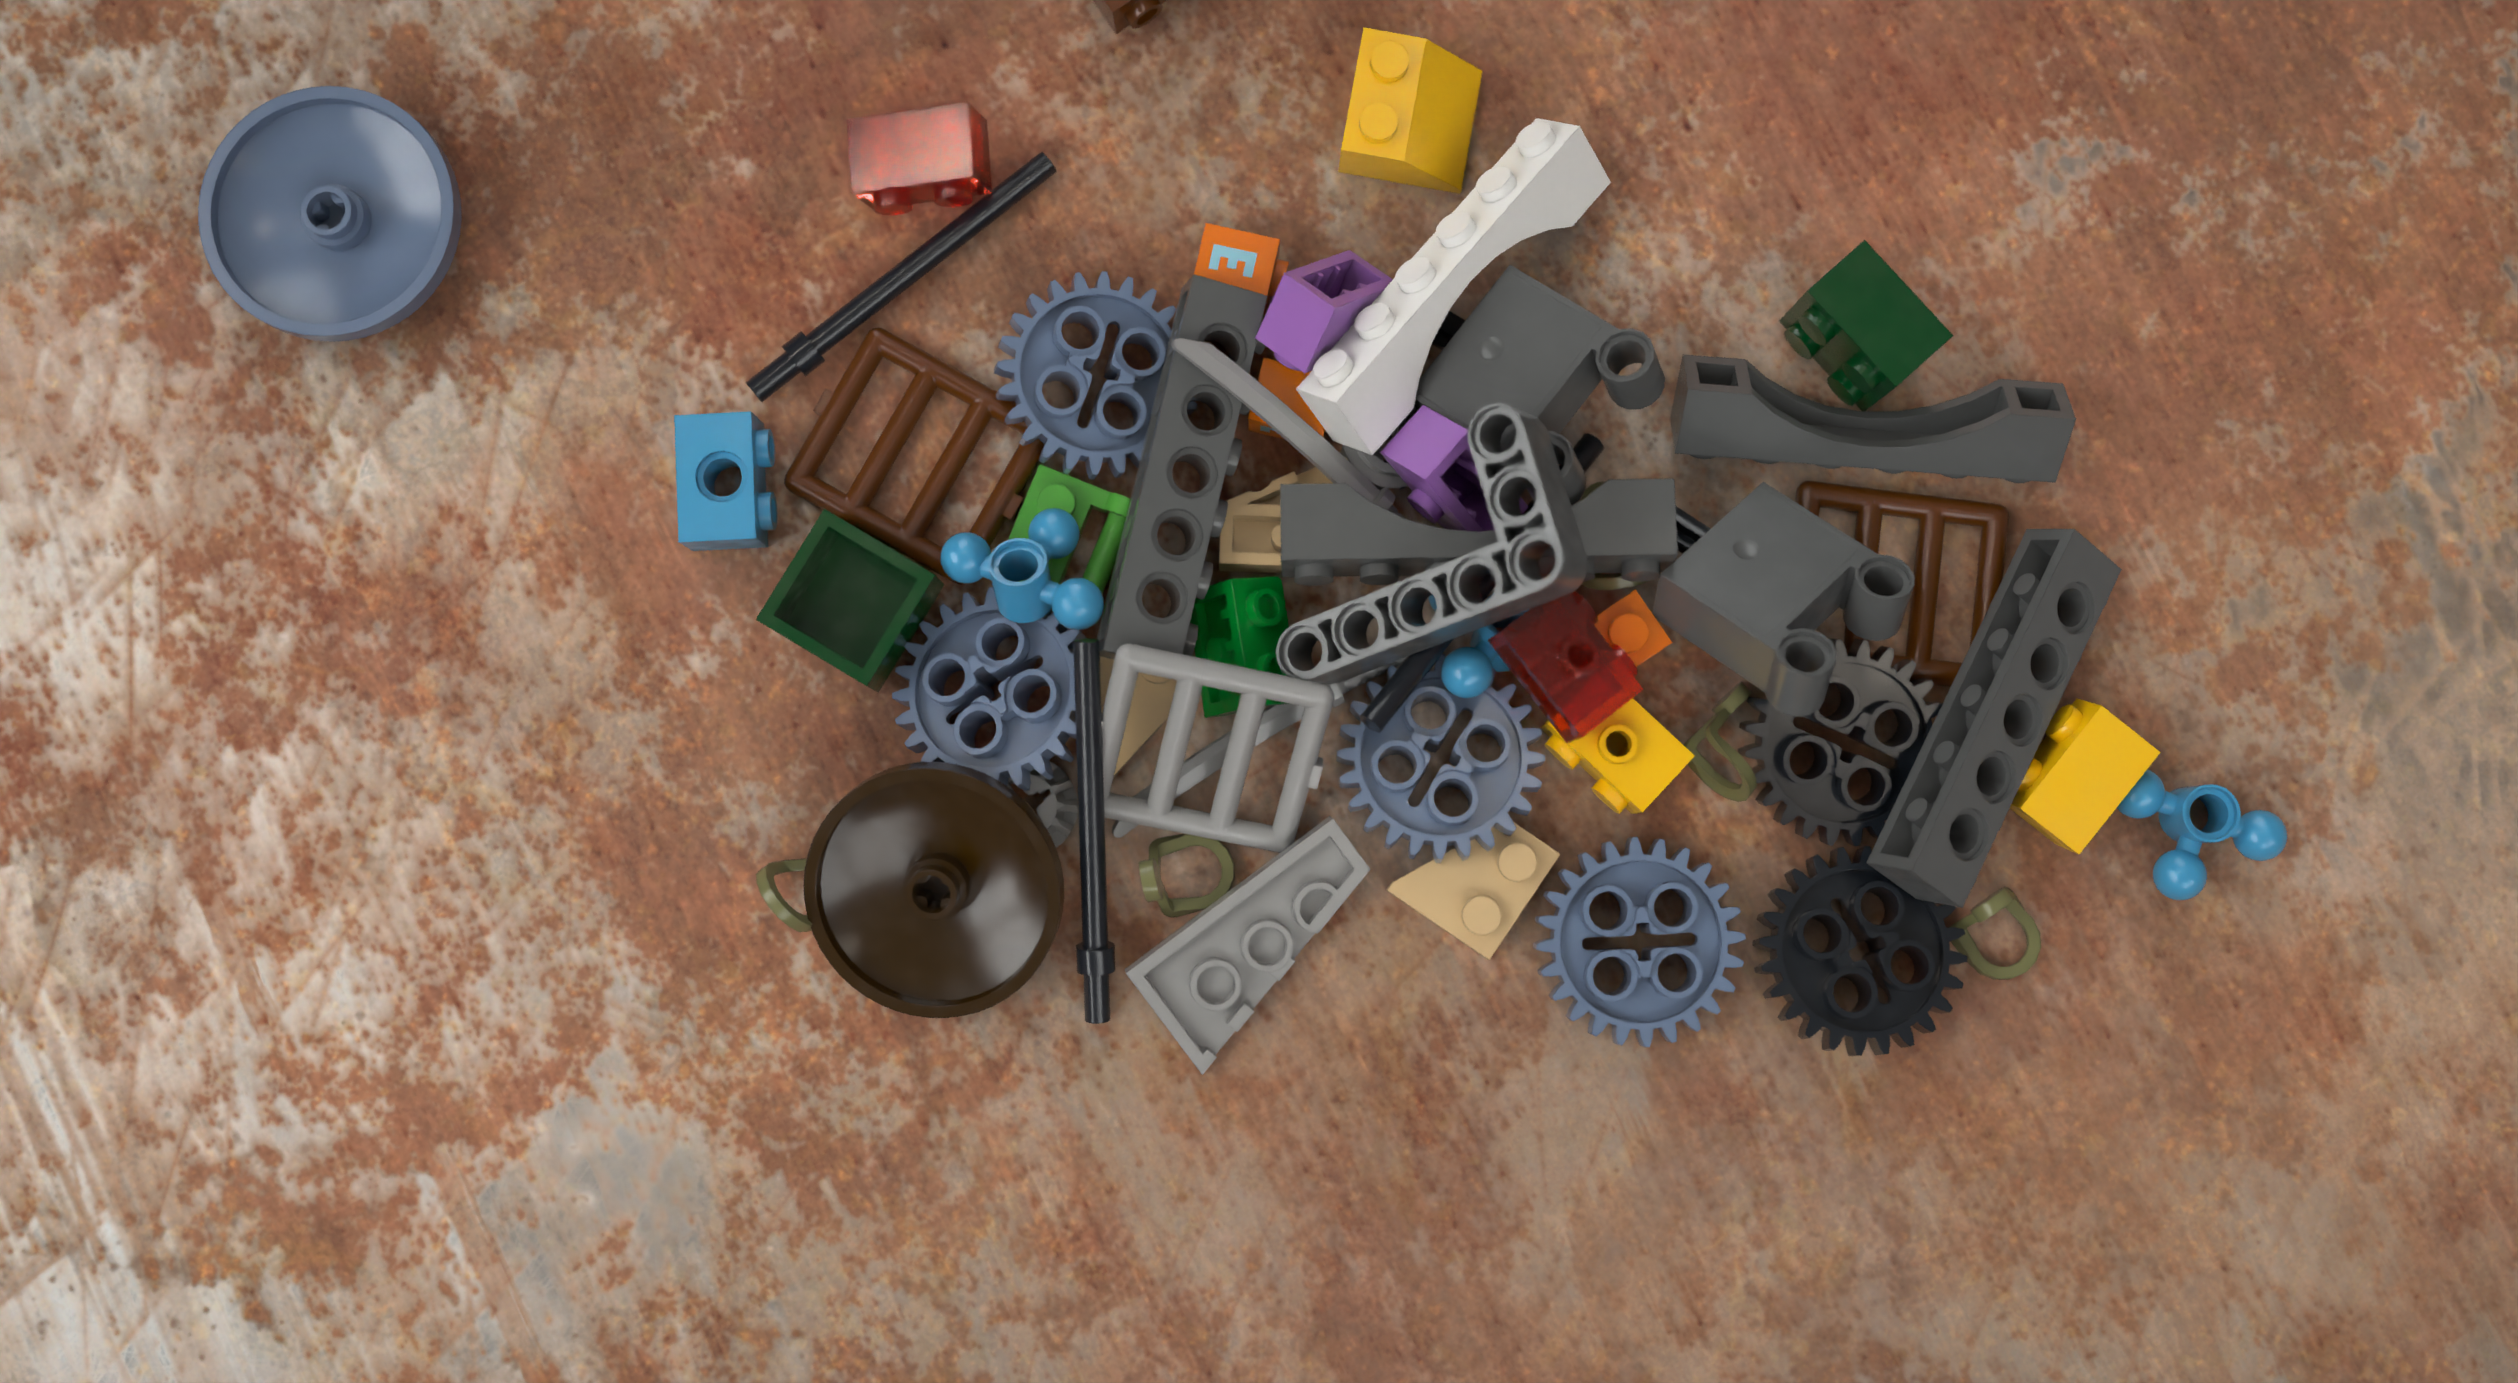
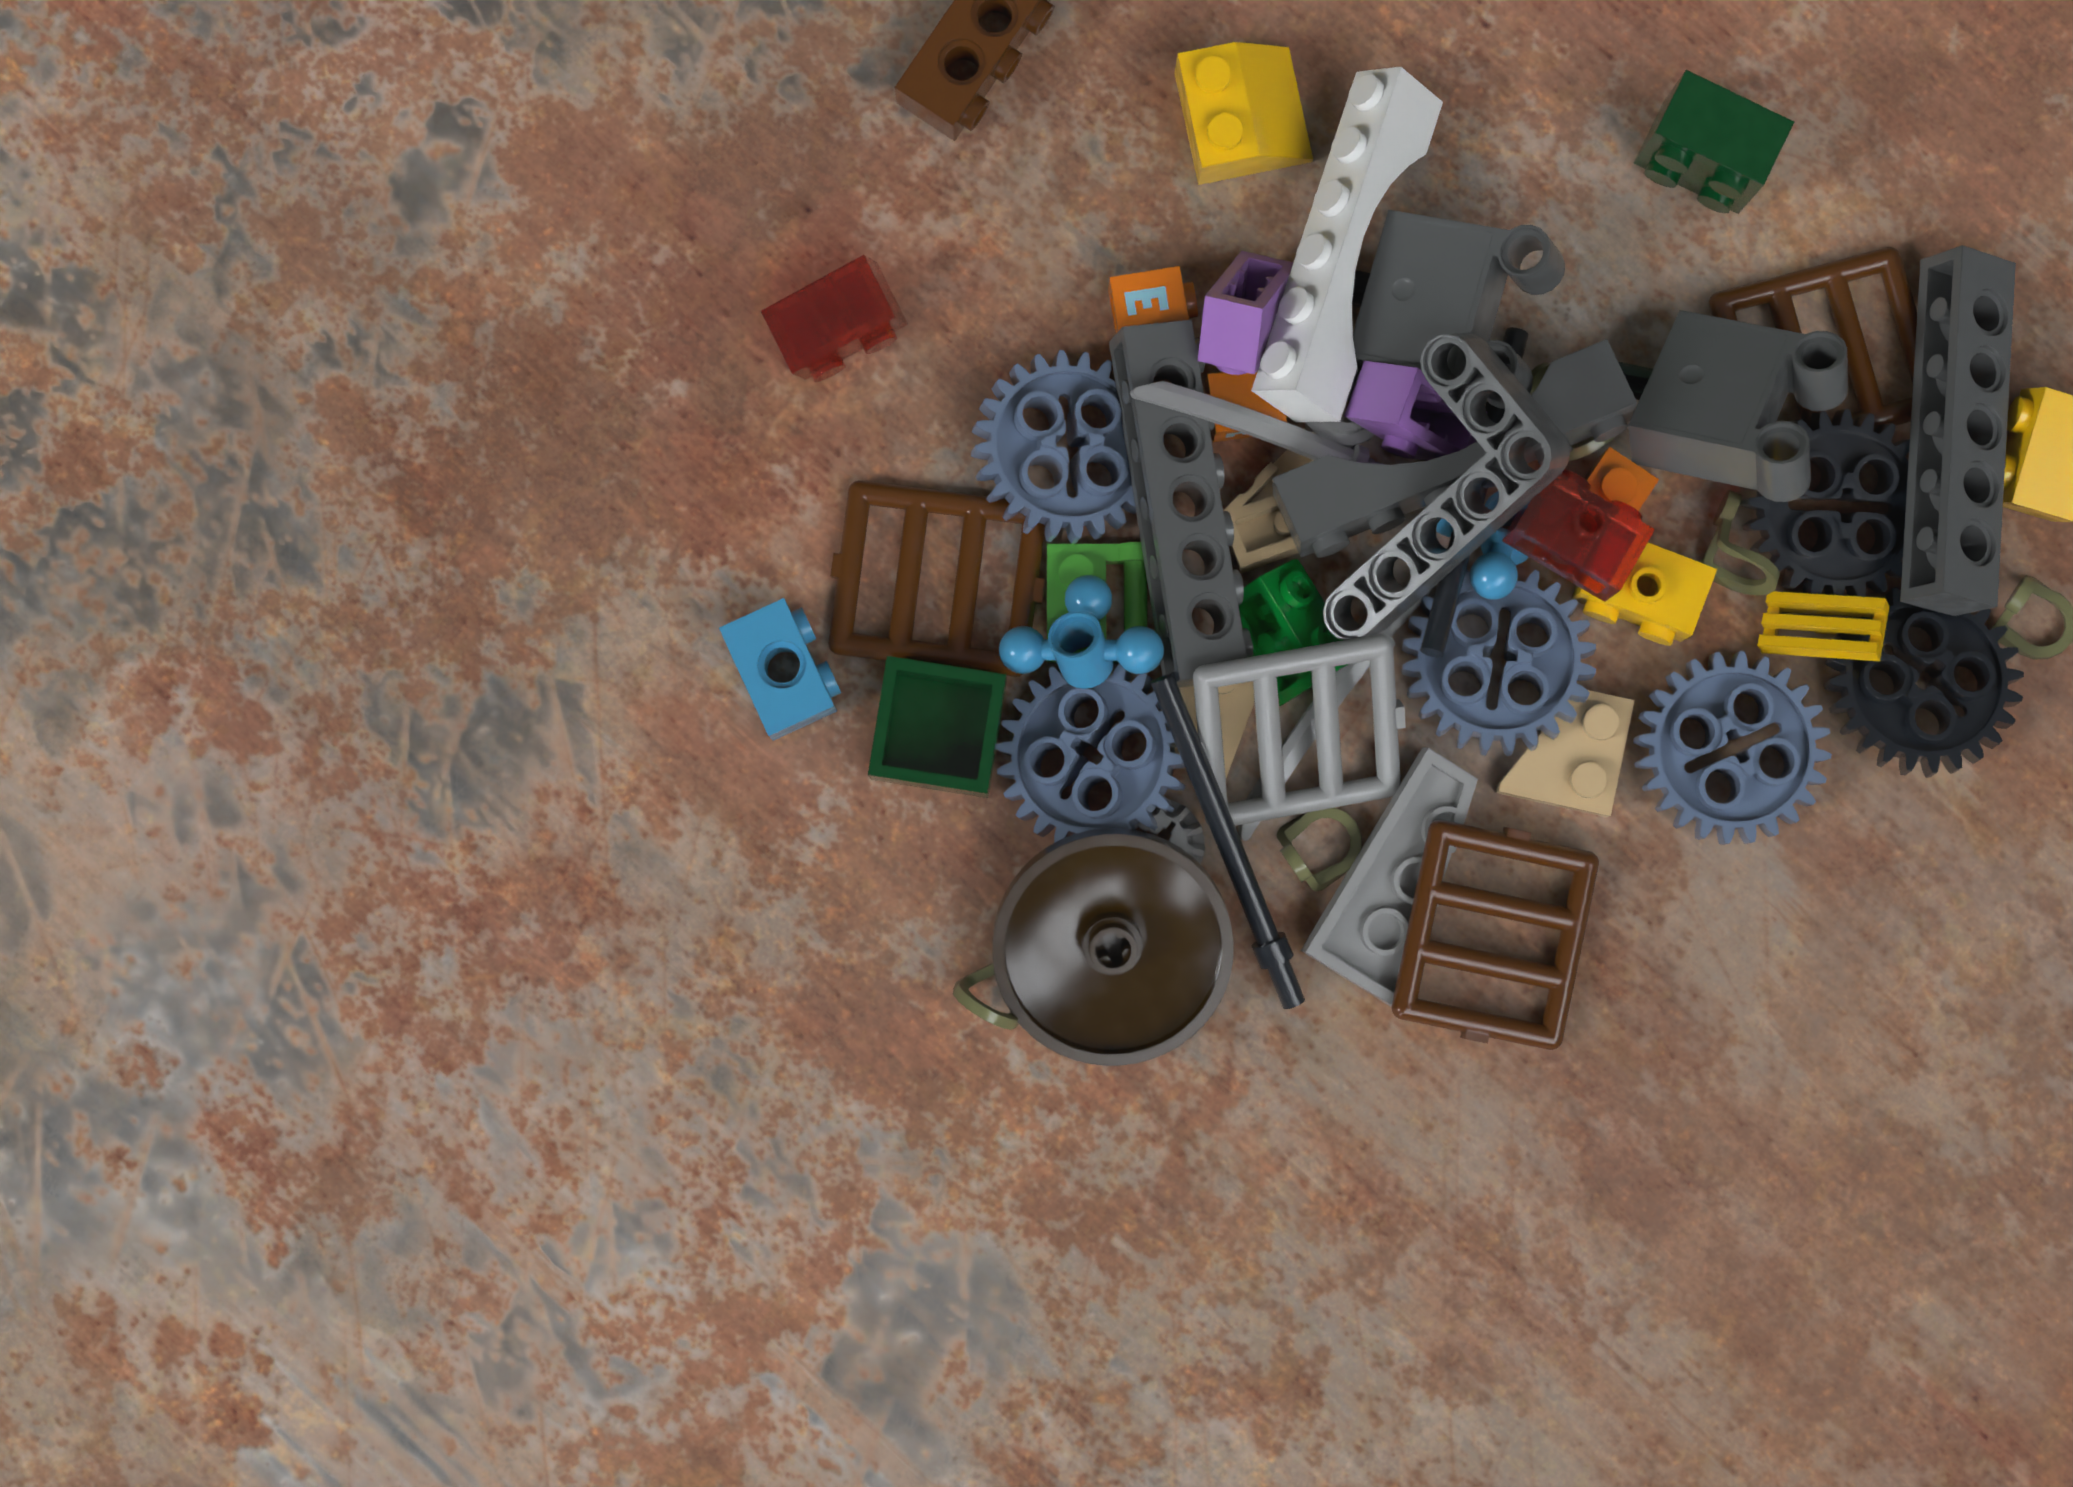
camera: 20 degrees left, 0 degrees up
sand blue dish [198,86,462,342] -> none
black bar [746,152,1057,402] -> none
dark grey arch [1670,354,2076,483] -> none
none -> reddish brown bar [1391,819,1599,1050]
none -> yellow tile [1757,591,1890,661]

